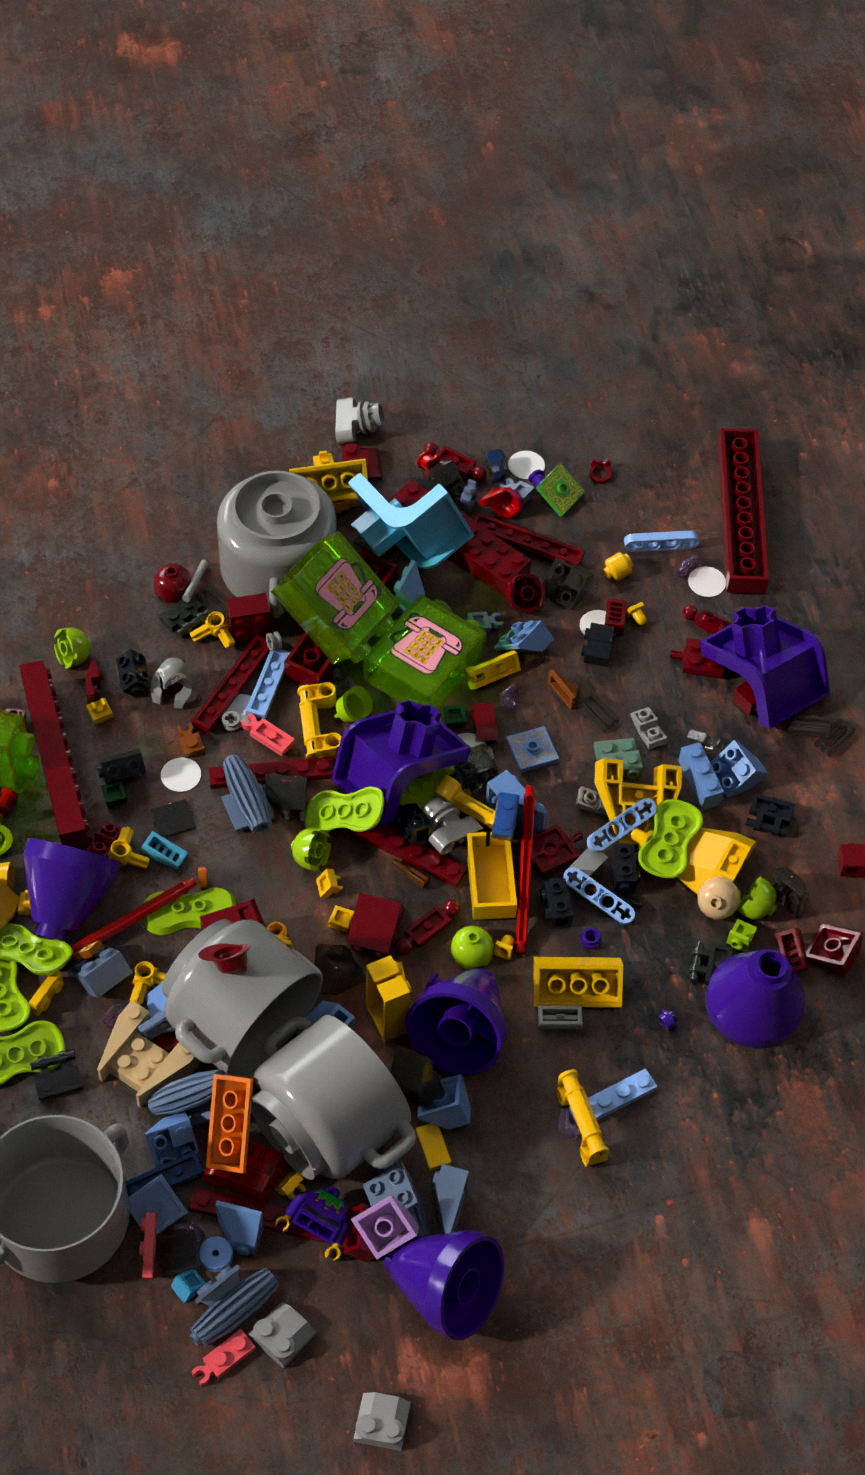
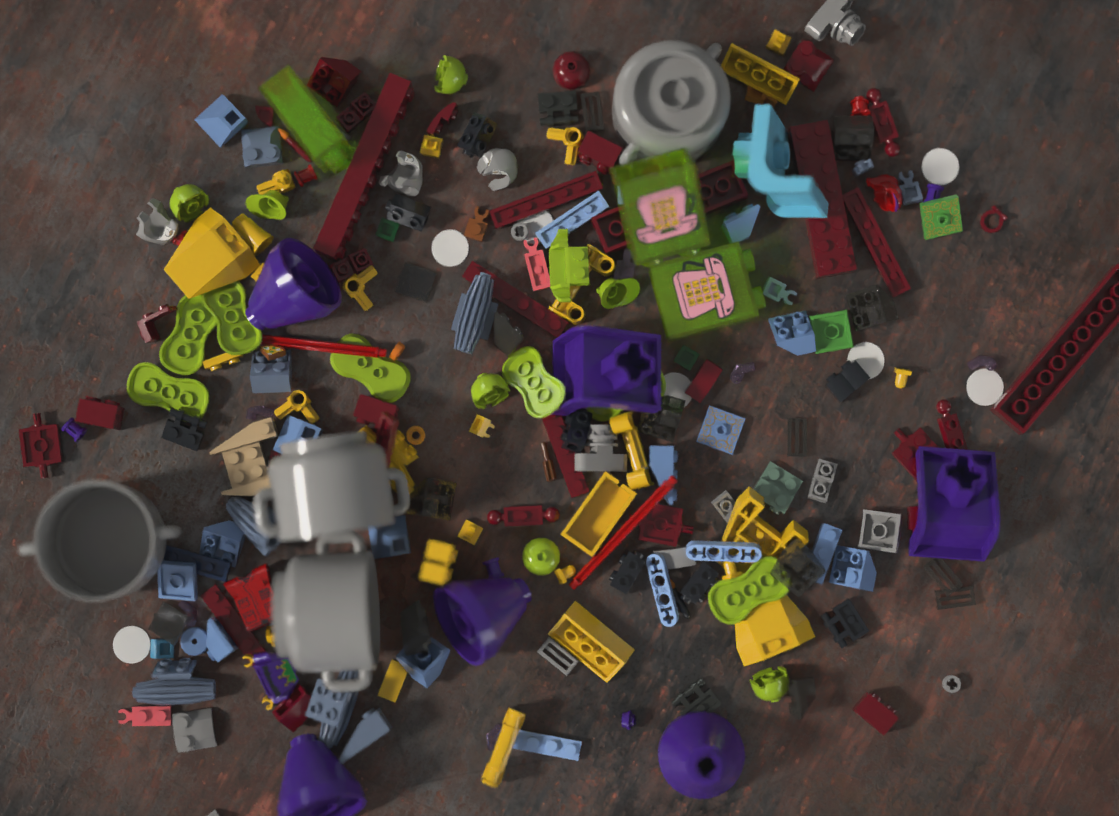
camera: 40 degrees right, 30 degrees up
sand blue plate [138,1010,172,1041] -> none
coral plate [139,1212,158,1278] -> none
medium azure slope [140,831,188,870] -> none
light grey bar [182,560,208,602] -> none
dark red piece [198,944,250,975] -> none
orange slope [206,1074,254,1173] -> none
light grey bush [266,631,282,651] -> none
yellow tile [328,905,354,933] -> none
dark red slope [346,892,405,958] -> none
lavender slope [351,1195,419,1259] -> none
yellow plate [465,650,521,689] -> none
dark blue rock [485,449,508,481] -> none
blue brick [491,792,520,841] -> none
dark red cylinder [505,573,545,613] -> none
dark orange slope [548,669,579,710] -> none
dark purple plate [580,928,602,949] -> none
yellow head [603,552,634,581] -> none
dark red slope [604,598,627,635] -> none
light blue beam [624,531,700,552] -> none
clear smoke plate [687,730,725,751] -> none
tan cylinder [697,876,741,920] -> none
lime bracket [726,919,757,951] -> none
dark red slope [776,927,808,973] -> none
dark red slope [806,924,863,974] -> none
none -> white sticker [113,626,150,664]
none -> light grey piece [379,150,423,196]
none -> lime plate [549,229,589,303]
none -> clear smoke slope [770,538,826,597]
none -> bright green plate [809,310,854,354]
none -> light grey slope [858,509,902,553]

